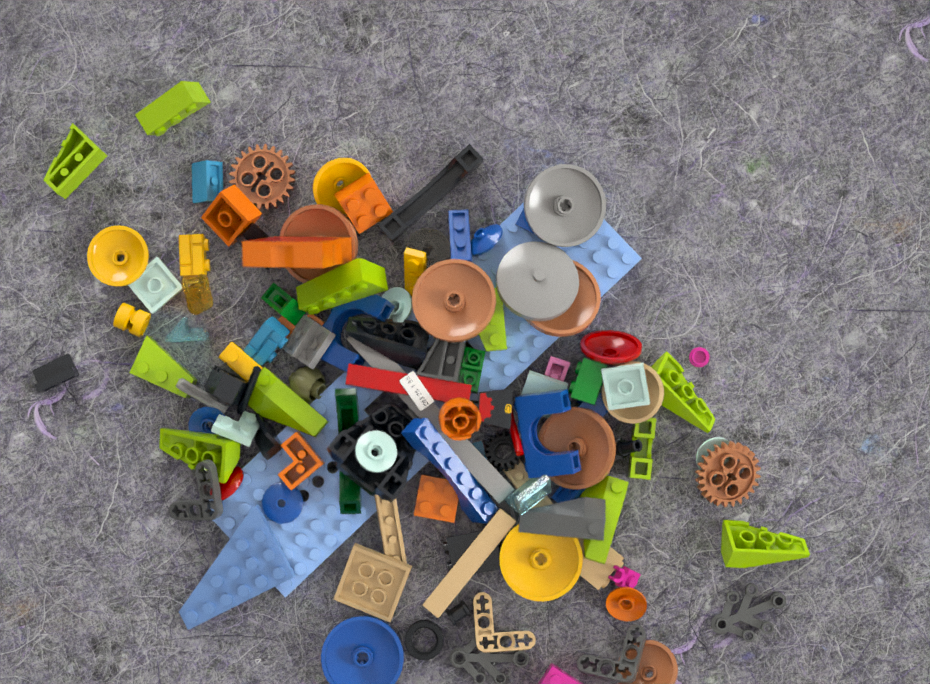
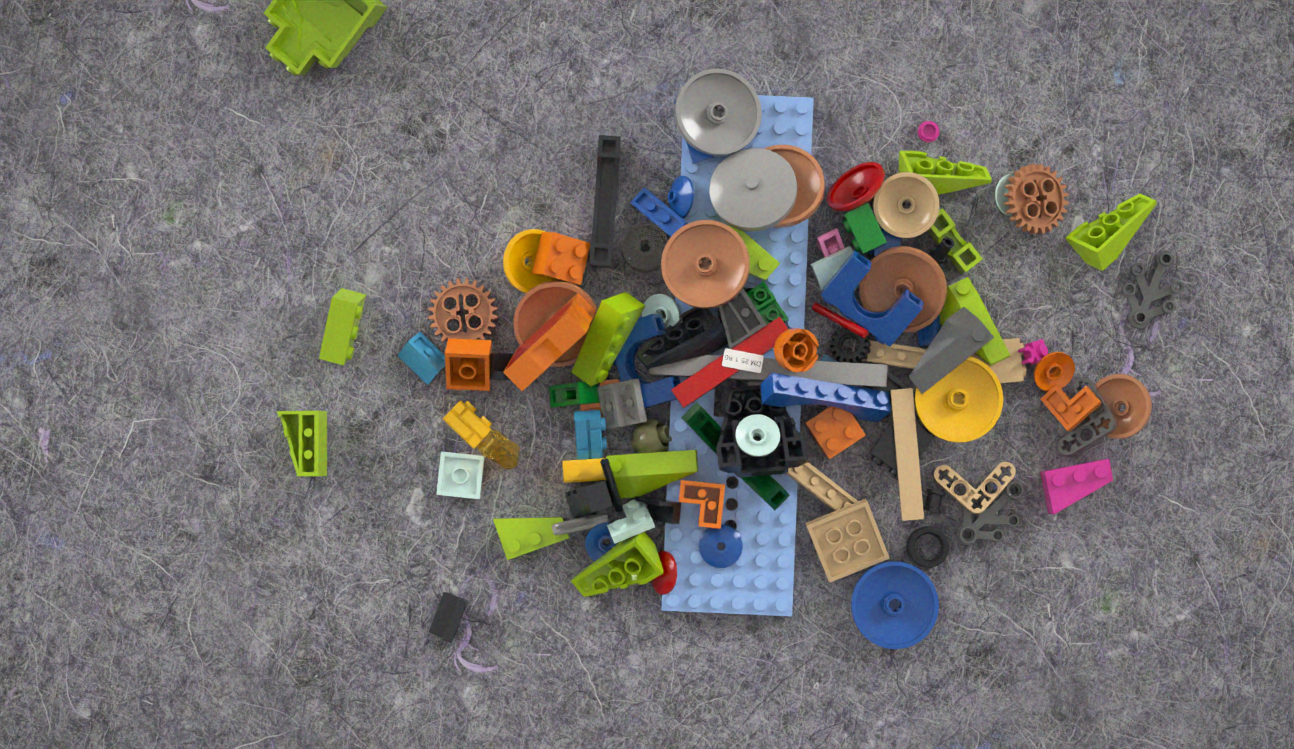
camera: 45 degrees left, 0 degrees up
yellow dish [87,225,149,287] -> none
yellow wheel [113,302,151,338] -> none
clear light blue slope [165,317,209,343] -> none
dark grey beam [169,459,223,520] -> none
medium blue wing [179,504,295,630] -> none
yellow plate [404,248,426,296] -> none
torso [470,389,513,429] -> none
clear light blue panel [505,474,552,515] -> none
light aqua plate [601,363,650,410] -> none
none -> orange plate [1040,385,1102,432]

